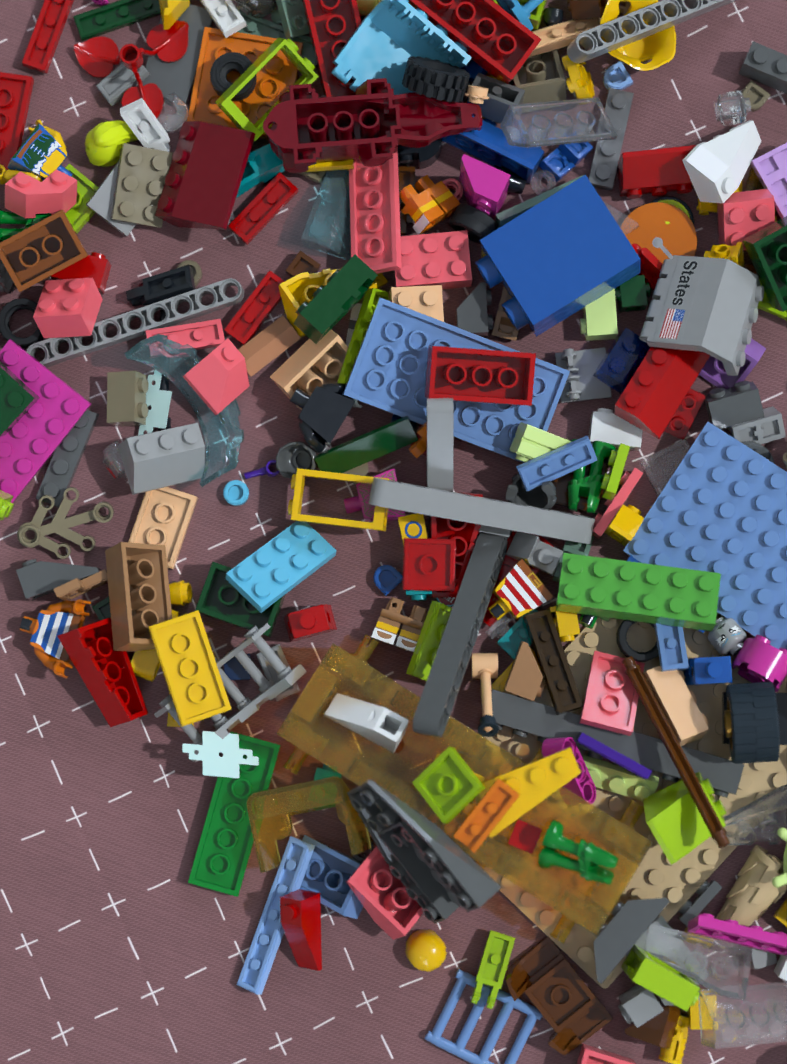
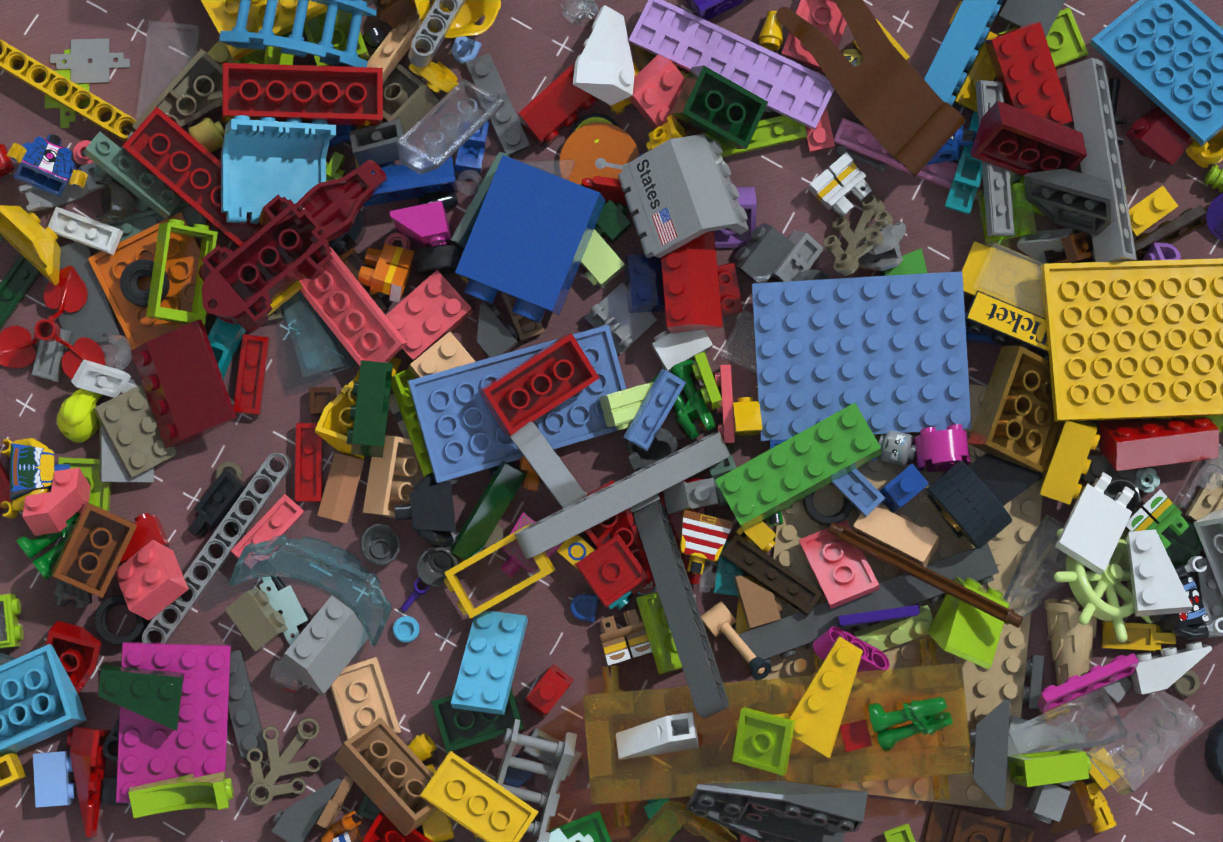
camera: 40 degrees left, 0 degrees up
coral slope [182,338,250,415] -> none
black tyre [402,56,470,102] -> none
orange hinge [453,777,520,853] -> none
light nougat plate [464,85,489,104] -> none
none -> dark grey hair [360,524,400,566]

